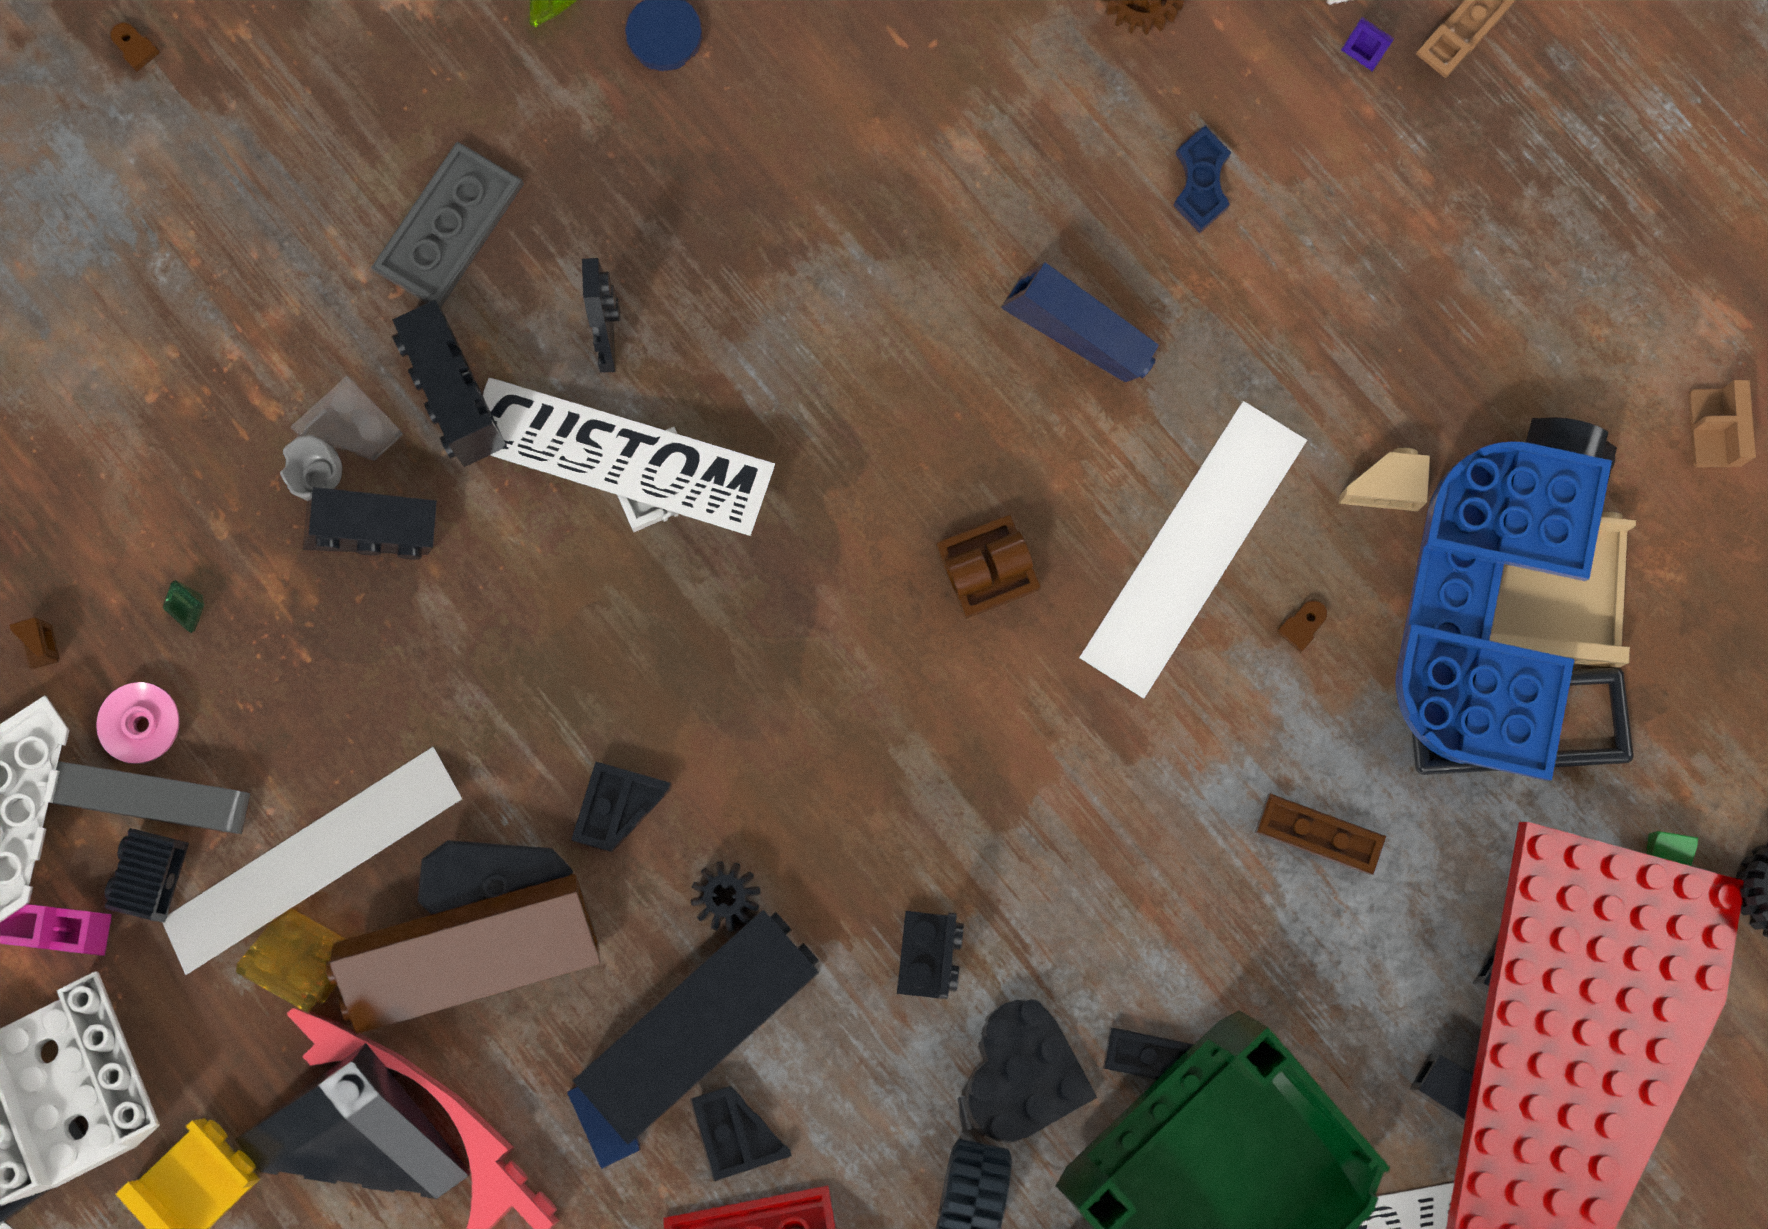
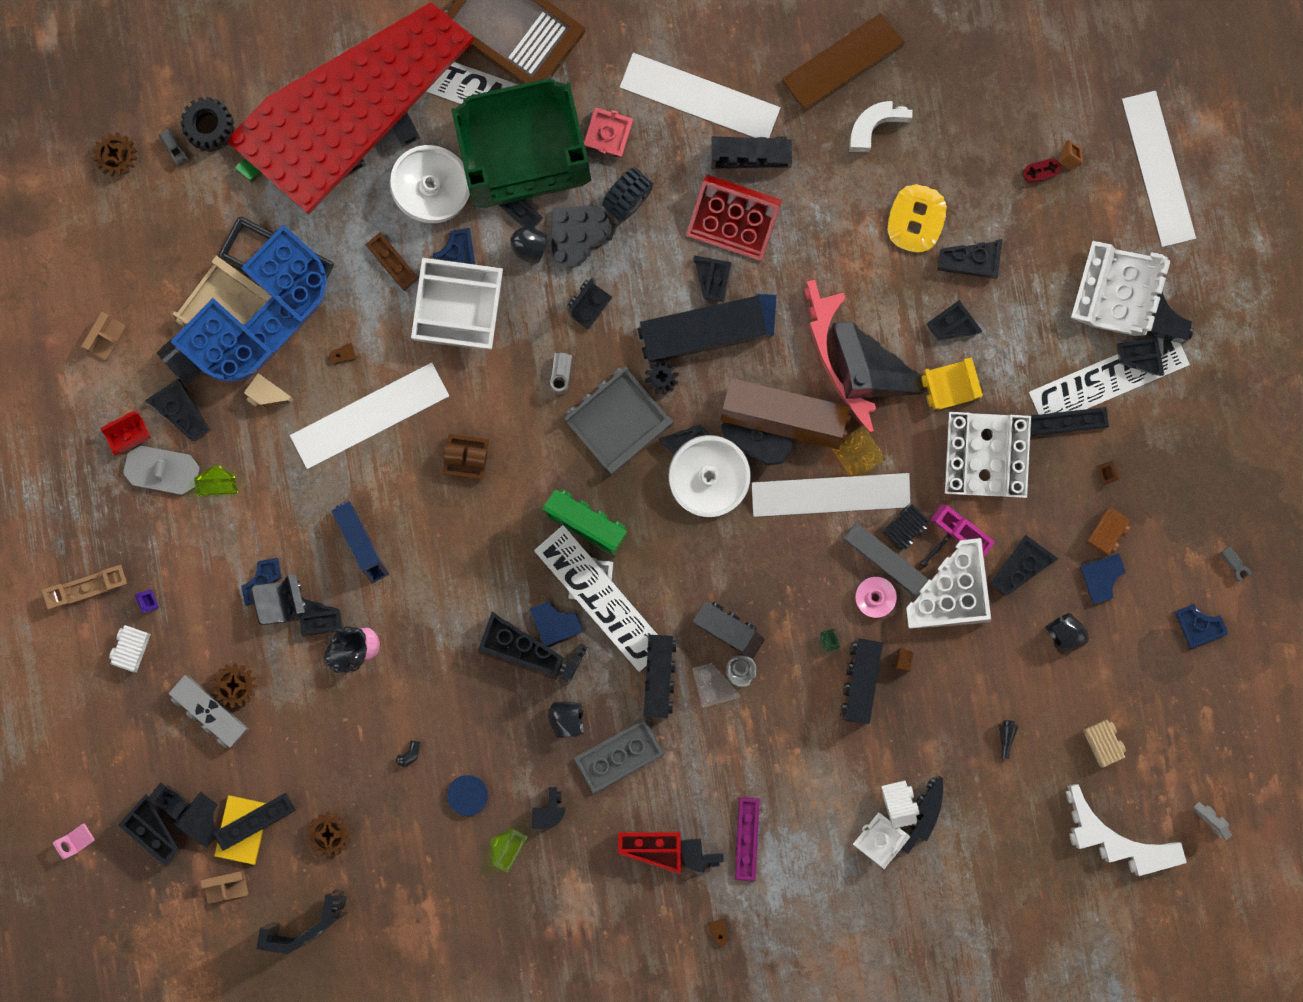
camera: 150 degrees left, 5 degrees up
none -> red bracket [100,410,151,456]
none -> light grey shield [123,446,200,495]
none -> black wing [145,379,211,442]
none -> clear neon green slope [194,464,238,496]
none -> bracket [251,574,306,625]
none -> black wing [300,597,343,637]
none -> black hair [324,626,380,673]
none -> white dish [390,145,470,223]
none -> black arm [396,740,420,767]
none -> white slope [411,258,503,349]
none -> dark blue tile [433,228,475,265]
none -> black wedge [478,611,563,680]
none -> black piece [510,227,548,264]
none -> dark blue tile [530,601,582,646]
none -> black brick [532,787,566,829]
none -> green slope [542,489,628,557]
none -> black piece [548,701,584,738]
none -> light grey piece [550,353,572,395]
none -> dark grey panel [564,366,674,476]
none -> red wedge [618,831,681,874]
none -> white dish [668,435,750,517]
none -> black brick [680,838,724,872]
none -> magenta tile [735,797,760,881]
none -> black brick [839,638,883,724]
none -> black hinge [920,534,951,568]

